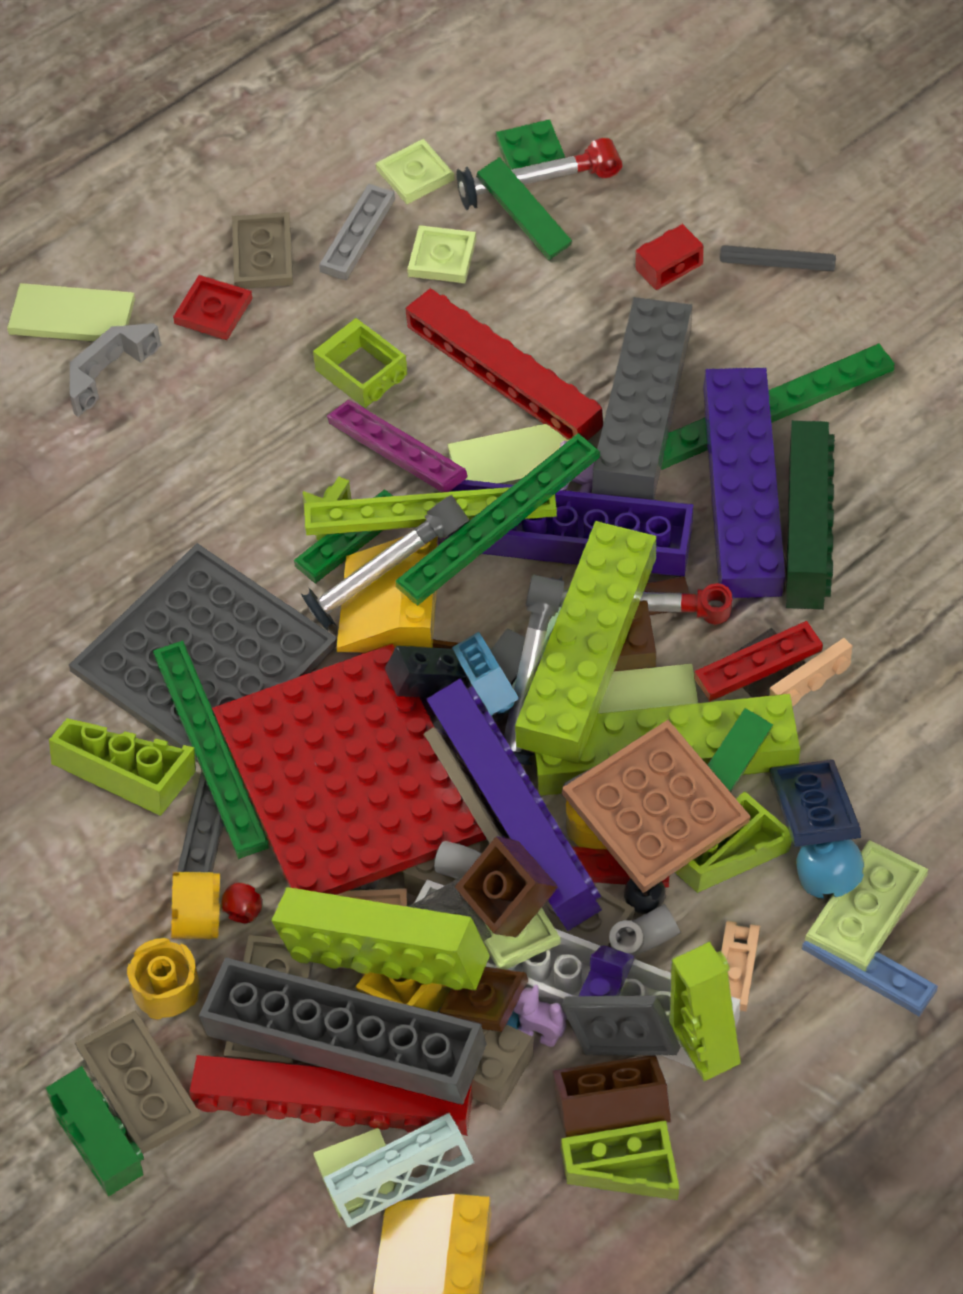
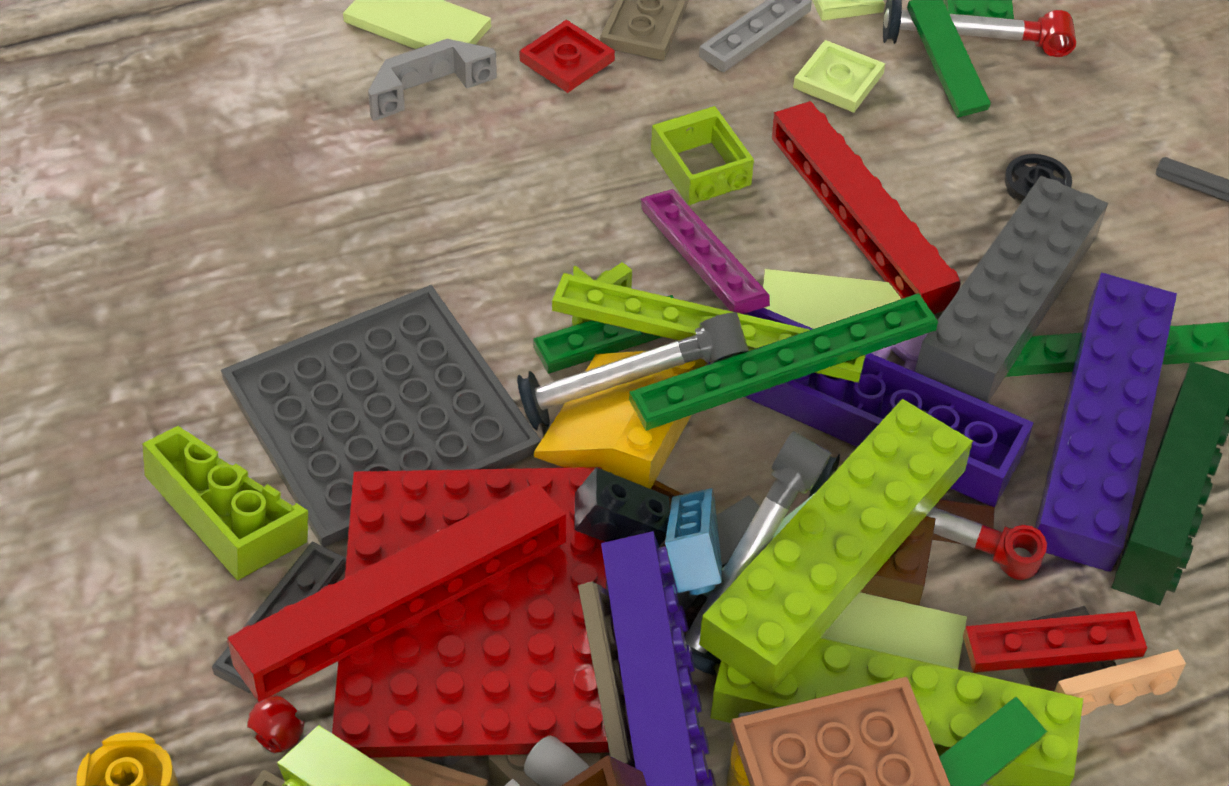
camera: 15 degrees right, 5 degrees down
green tile [153,640,269,859] -> none
yellow brick [171,872,220,939] -> none
red brick [635,224,704,291] -> none
none -> red brick [227,482,566,702]
none -> black wheel [1004,154,1072,201]

